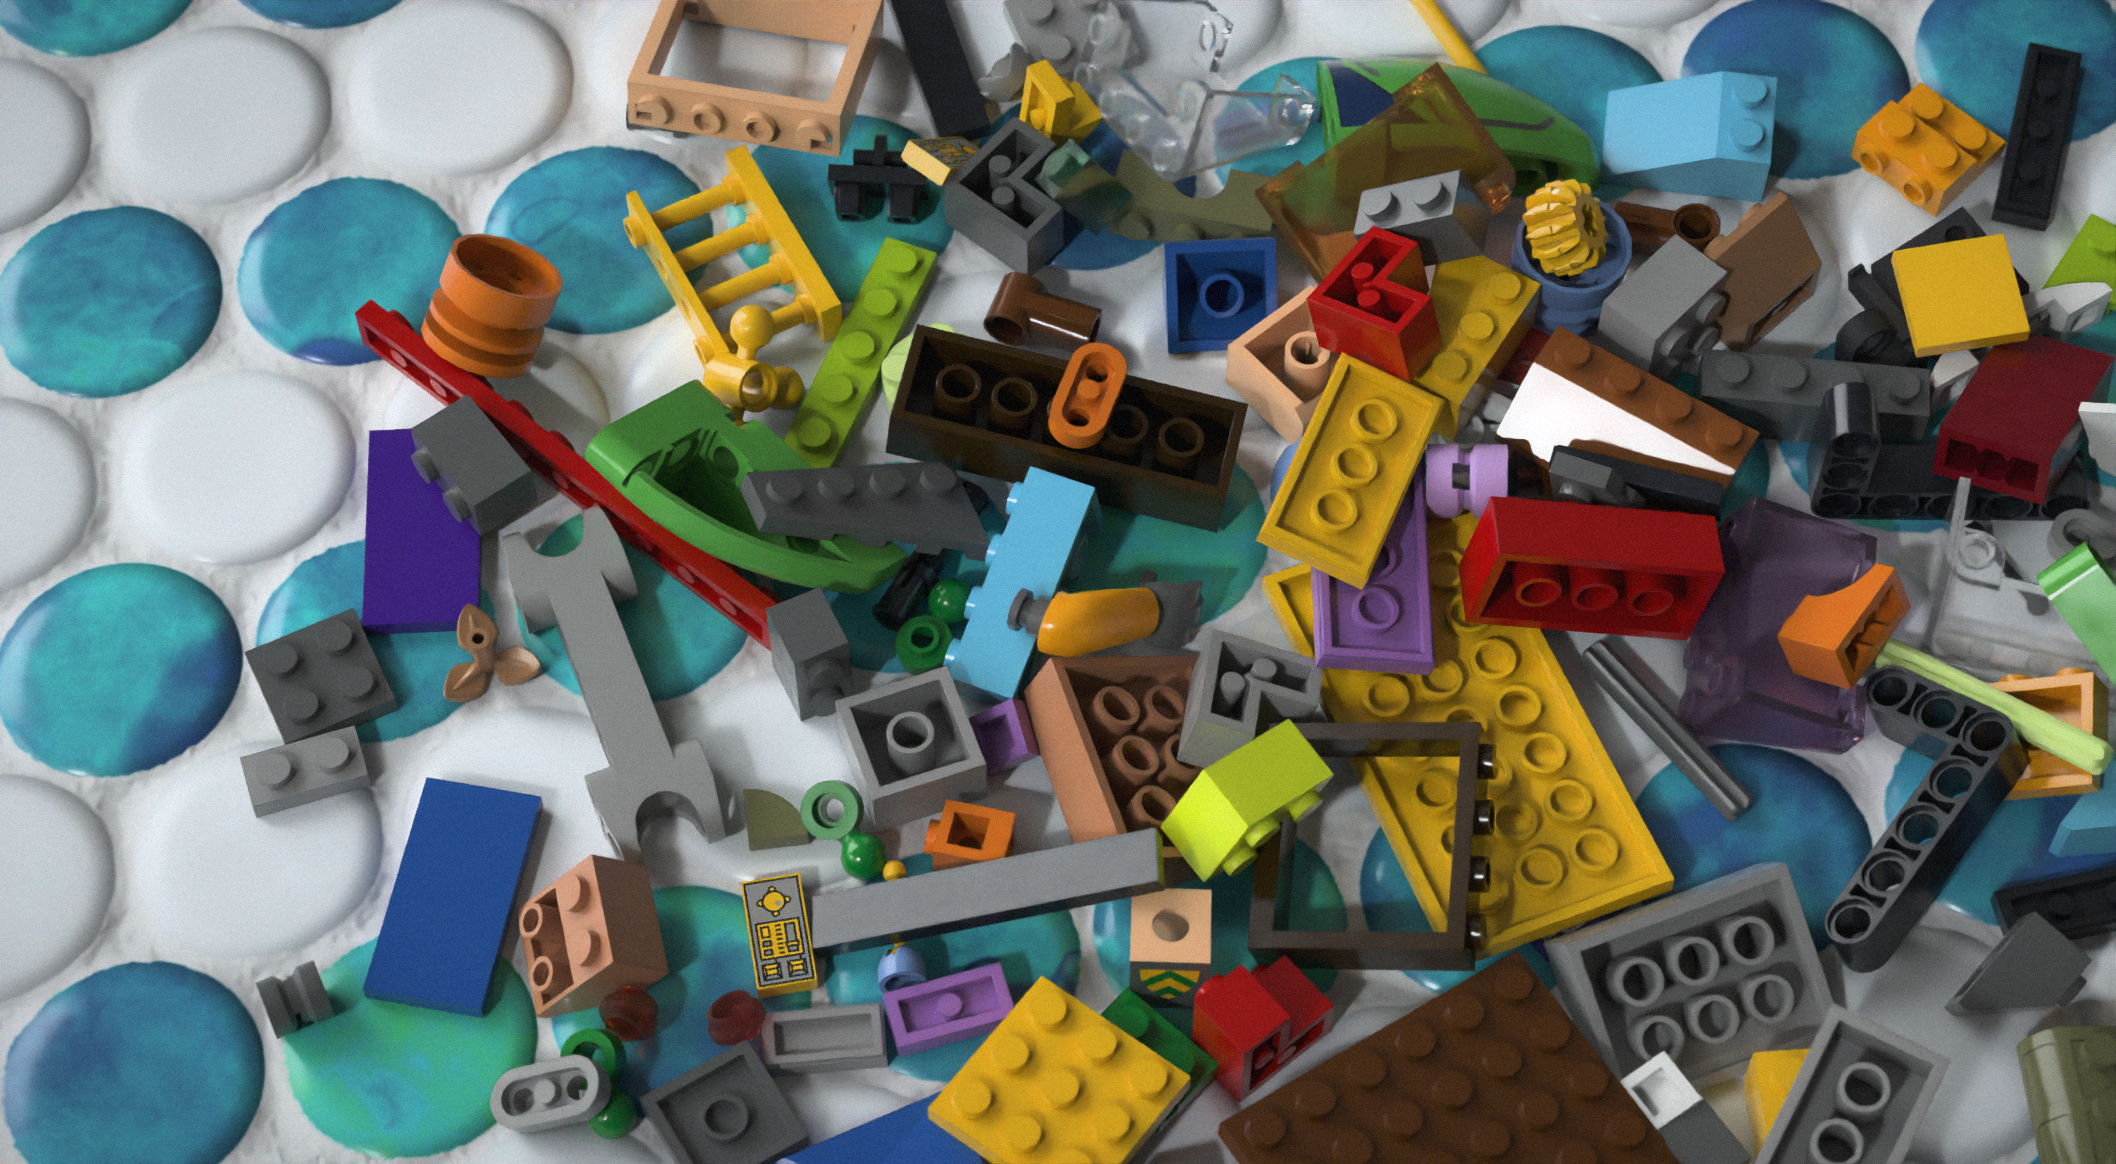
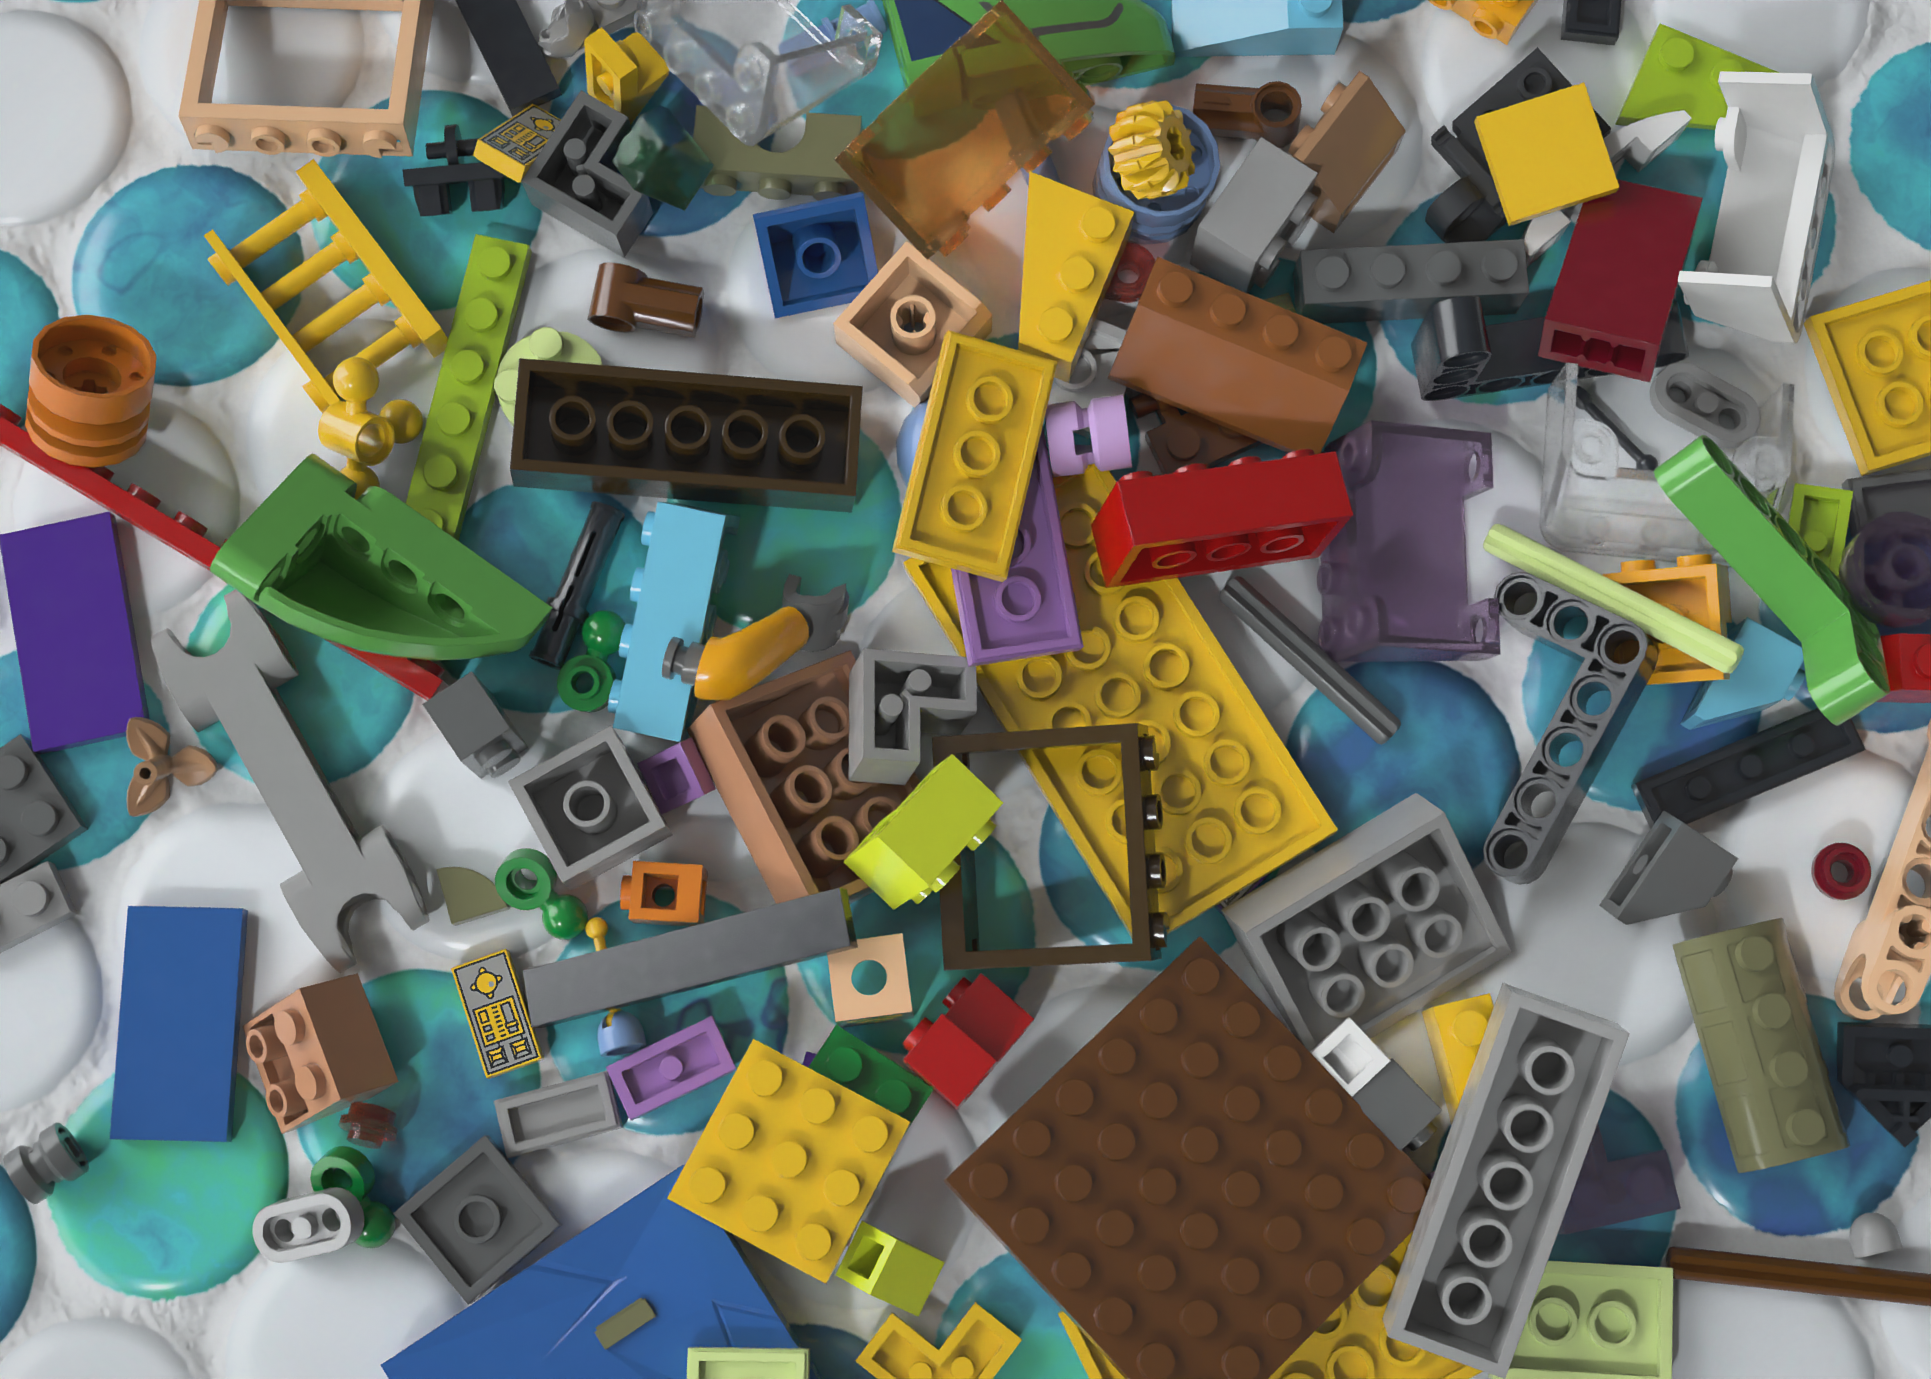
camera: 10 degrees left, 20 degrees up
dark grey brick [411,394,538,536] -> none
clear red plate [706,990,767,1046] -> none
dark grey wing [740,460,990,561] -> none
orange plate [1048,342,1127,449] -> none
red brick [1306,226,1443,382] -> none
dark grey brick [1353,170,1492,267] -> none
black tile [1549,444,1725,522] -> none
dark grey wing [1549,451,1646,510] -> none
orange arch [1777,563,1911,690] -> none

